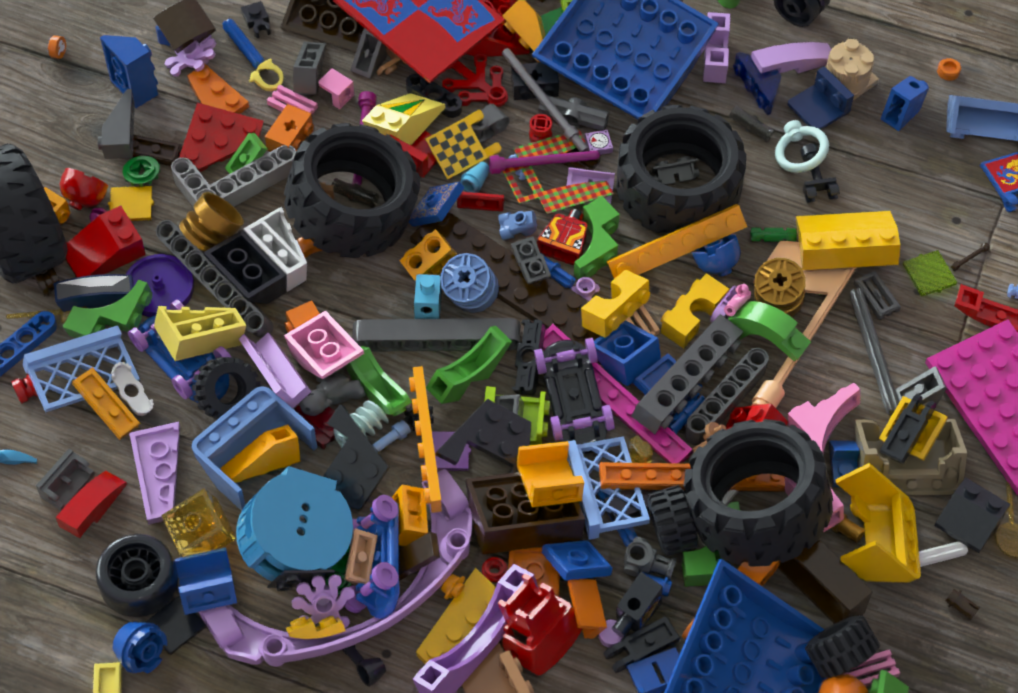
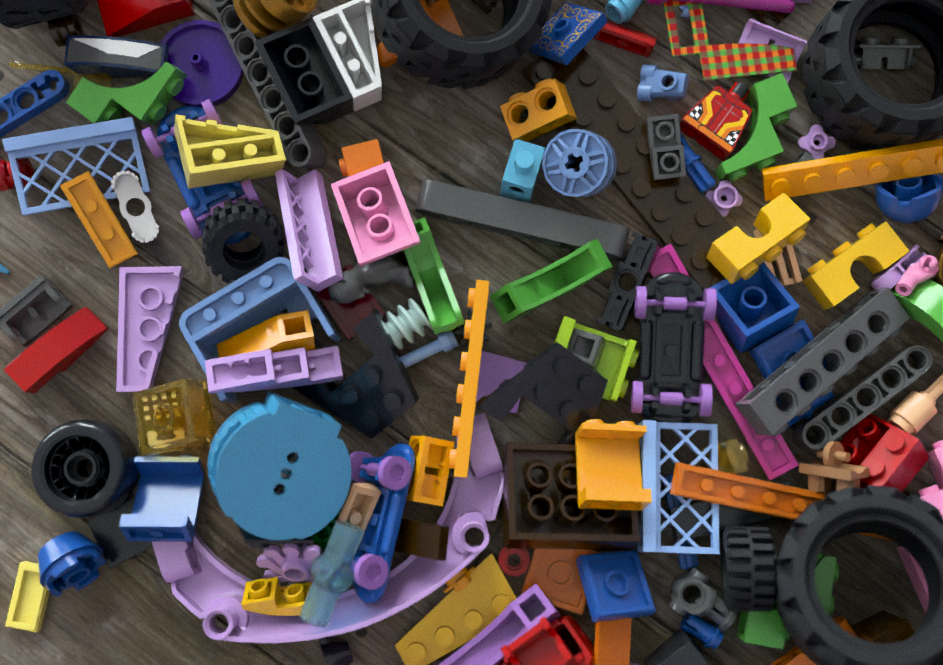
camera: 20 degrees right, 25 degrees up
none -> lavender slope [205,346,344,393]
none -> clear light blue piece [299,520,364,627]
none -> lavender plate [798,124,836,160]

